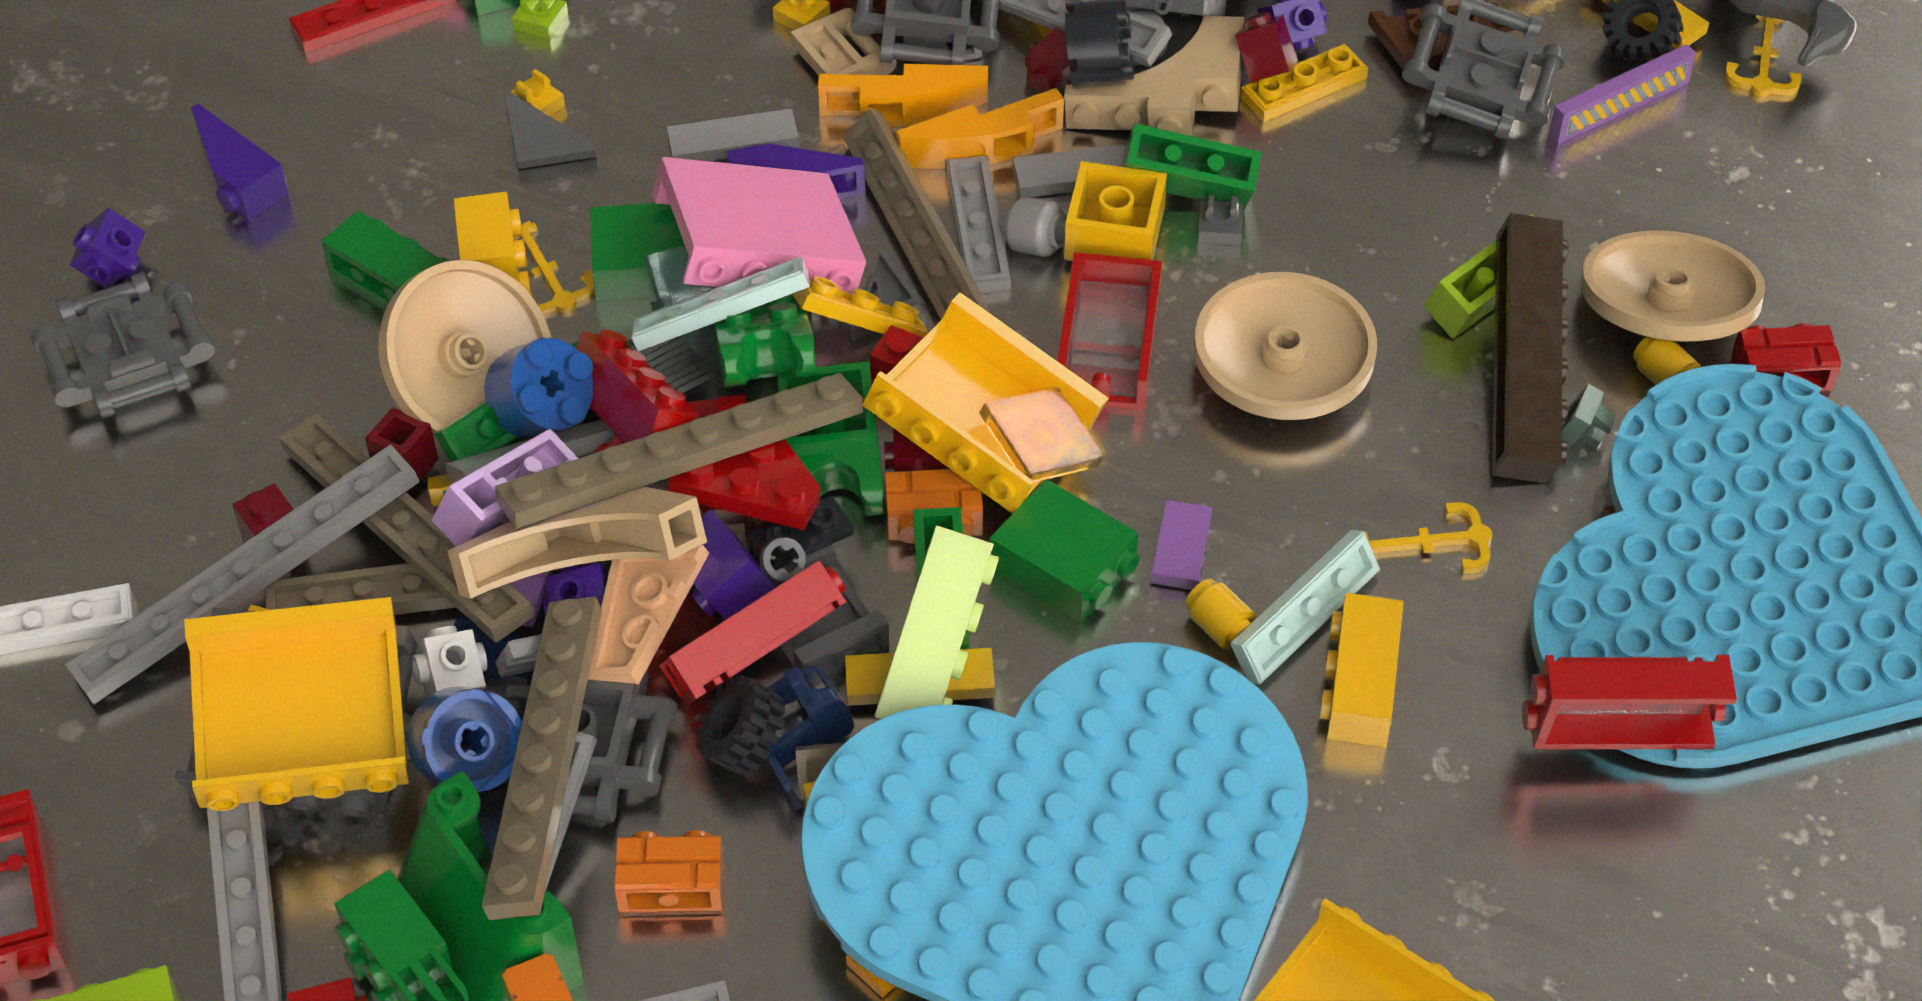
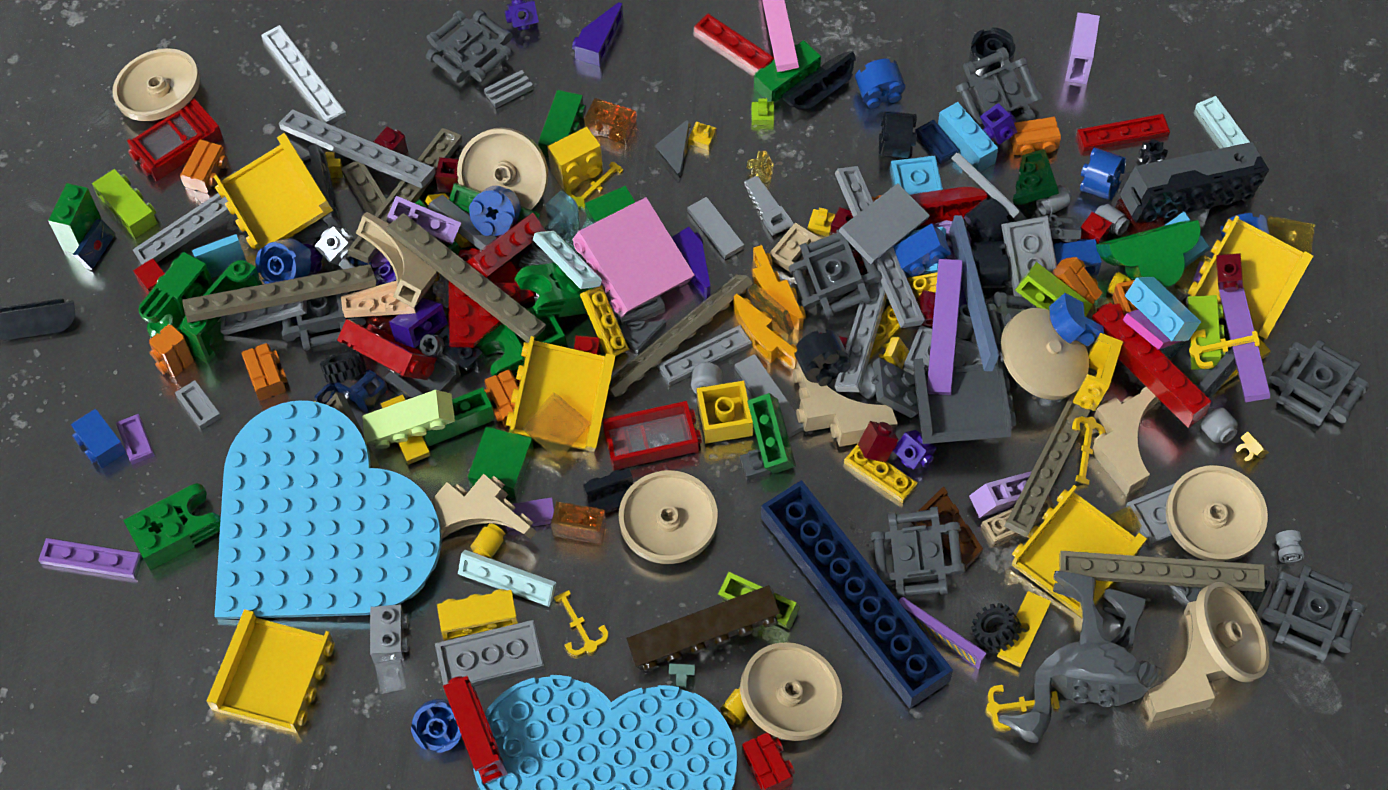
camera: 70 degrees right, 10 degrees up
none -> orange brick [180,139,228,193]
none -> medium azure tile [192,234,246,278]
none -> light grey brick [370,605,408,663]
none -> clear brick [375,654,407,694]
none -> blue cylinder [411,699,461,753]
none -> tan arch [431,474,537,539]
none -> light grey tile [435,620,545,686]
none -> light grey tile [484,70,534,109]
none -> clear light blue brick [544,190,580,239]
none -> clear orange brick [551,501,606,544]
none -> black bracket [583,468,633,517]
none -> clear orange brick [584,98,637,144]
none -> light grey piece [744,176,794,236]
none -> clear yellow tile [747,151,774,183]
none -> clear yellow tile [748,284,794,335]
none -> dark blue brick [761,480,953,709]

